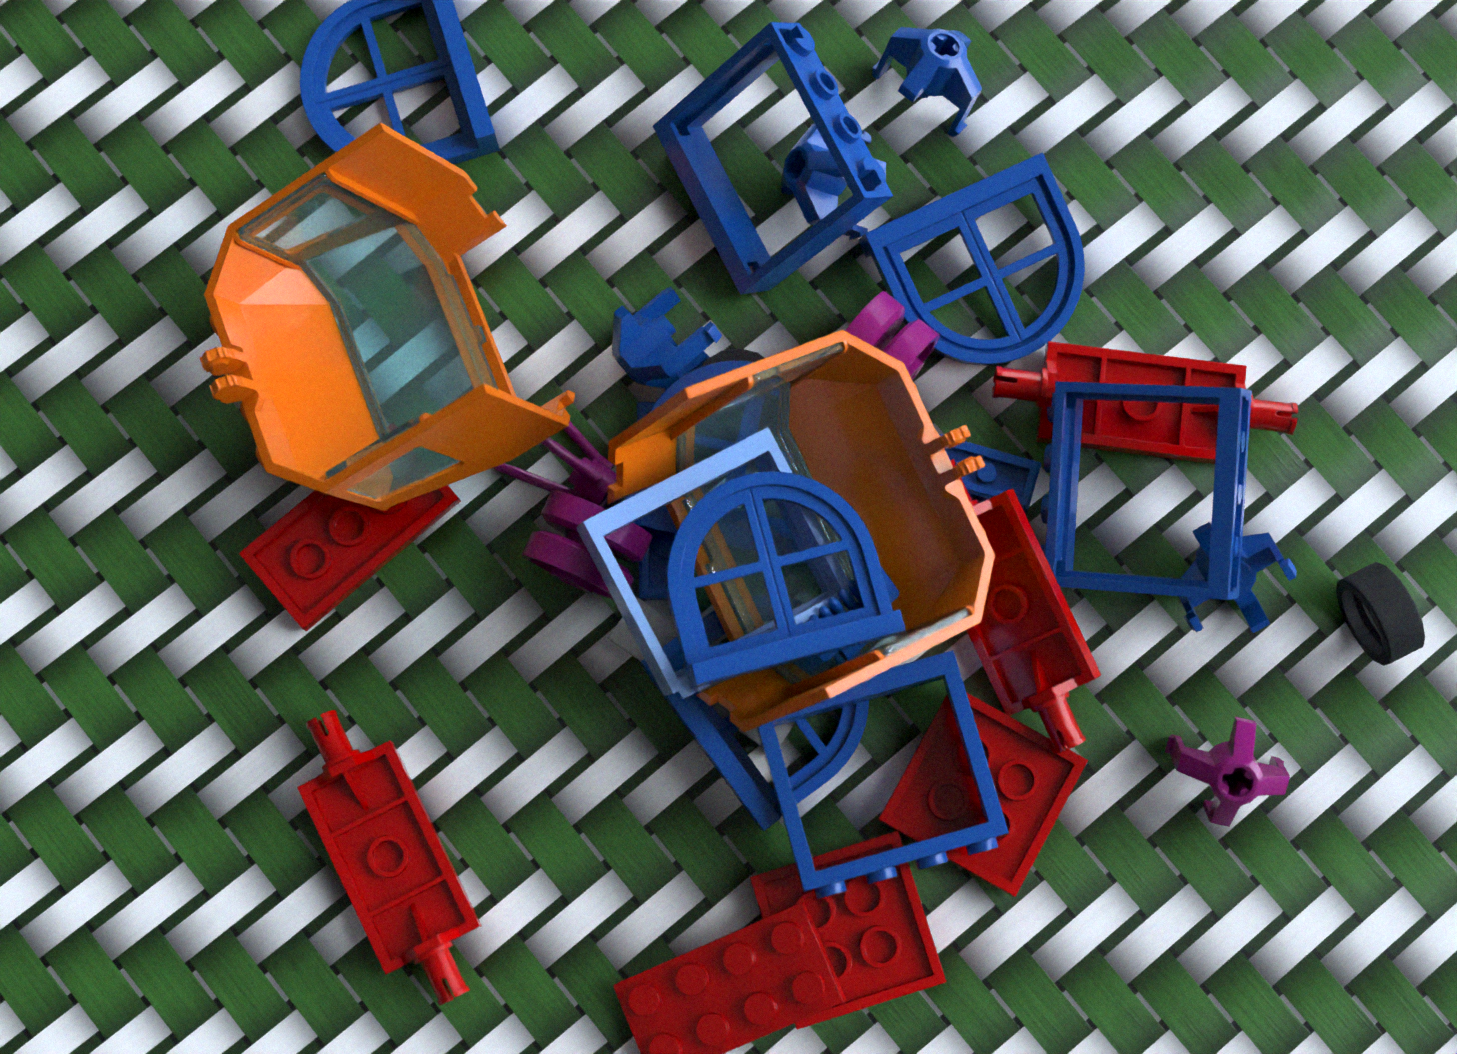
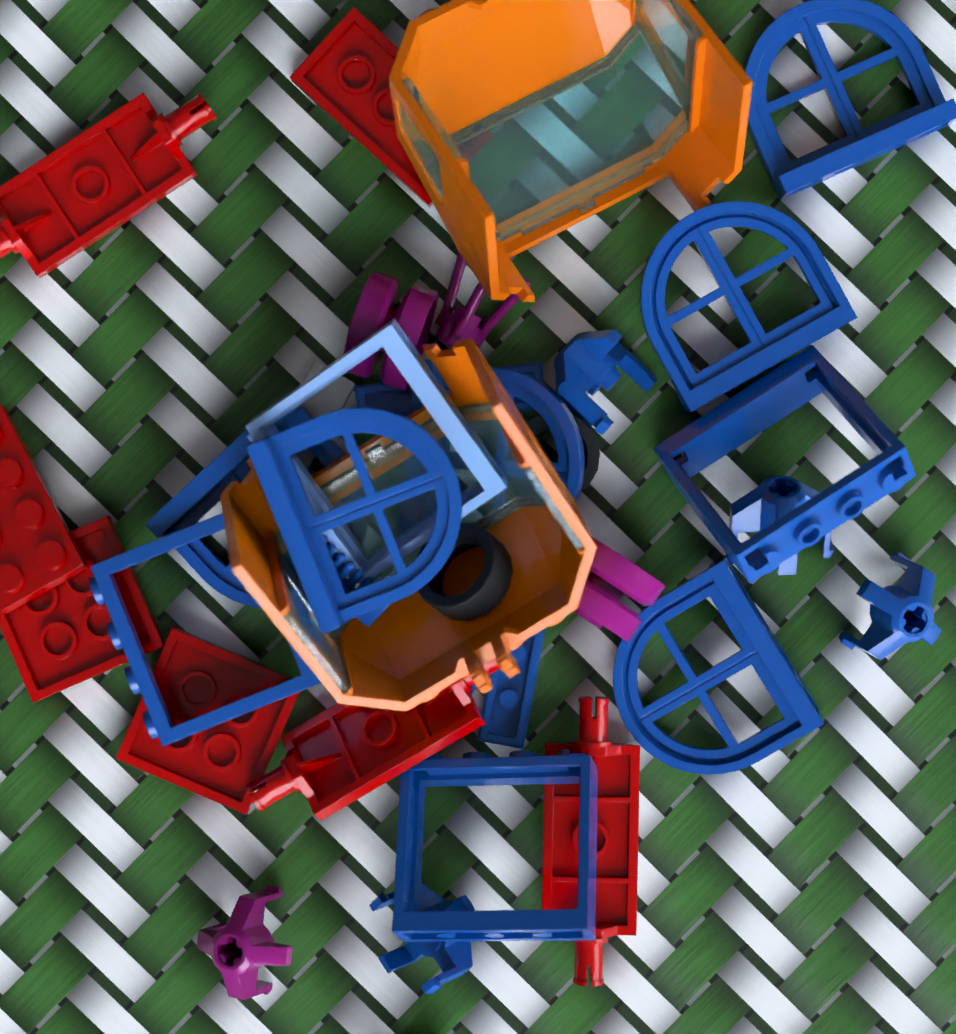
camera: 90 degrees right, 10 degrees up
none -> black tyre [417,522,513,621]
none -> blue window [639,201,858,412]

